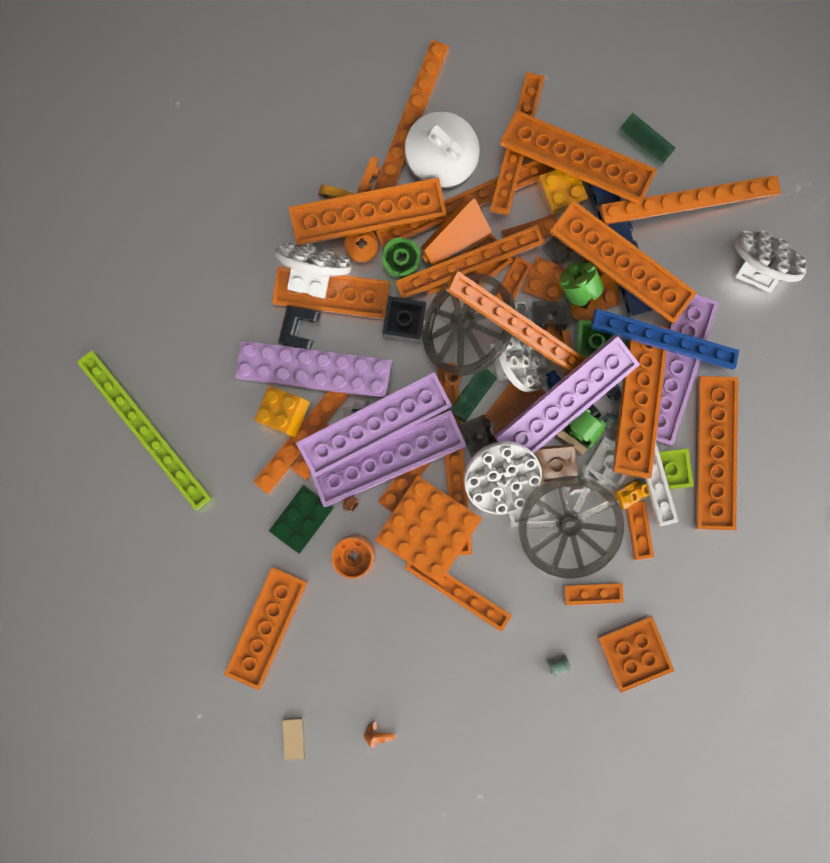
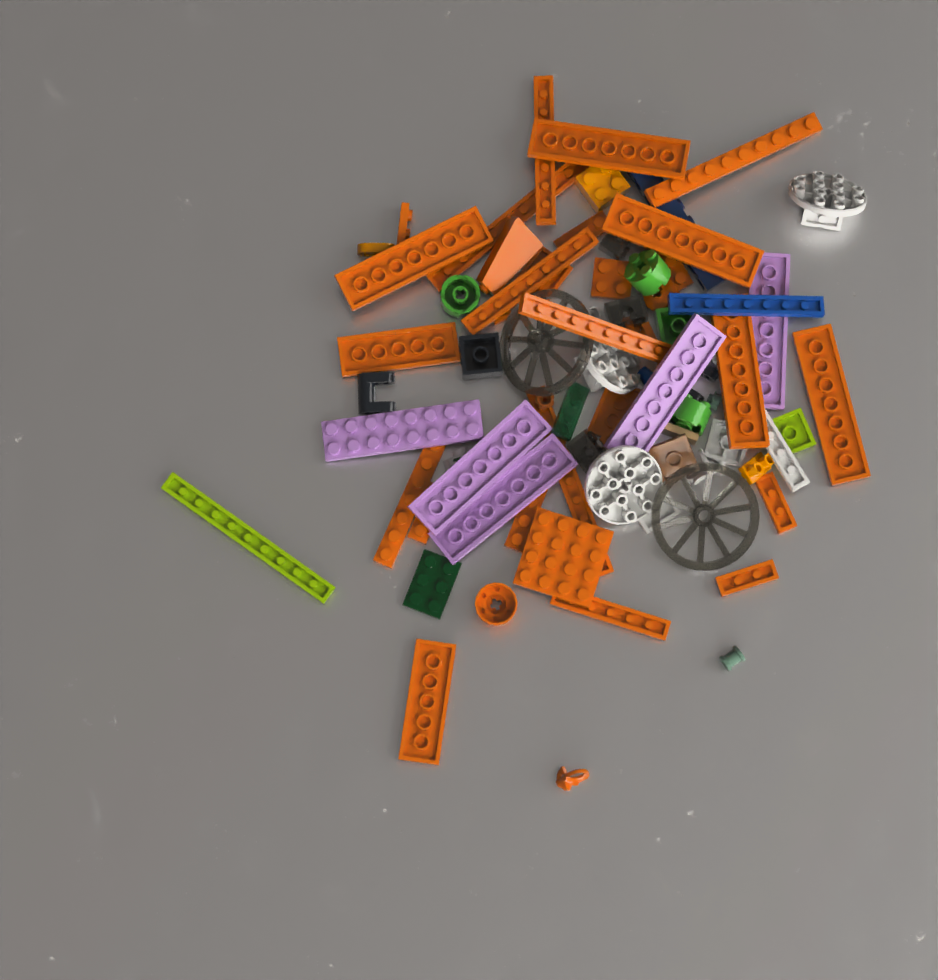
camera: 15 degrees left, 5 degrees down
light orange brick [254,385,310,438] -> none
white bracket [274,242,352,299] -> none
tan tile [282,718,305,760] -> none
dark orange plate [342,495,360,513] -> none
orange piece [344,231,379,262] -> none
orange plate [373,40,449,190] -> none
white bracket [404,112,480,188] -> none
orange tile [495,256,533,307] -> none
orange plate [597,615,675,693] -> none
clear green plate [620,113,676,164] -> none

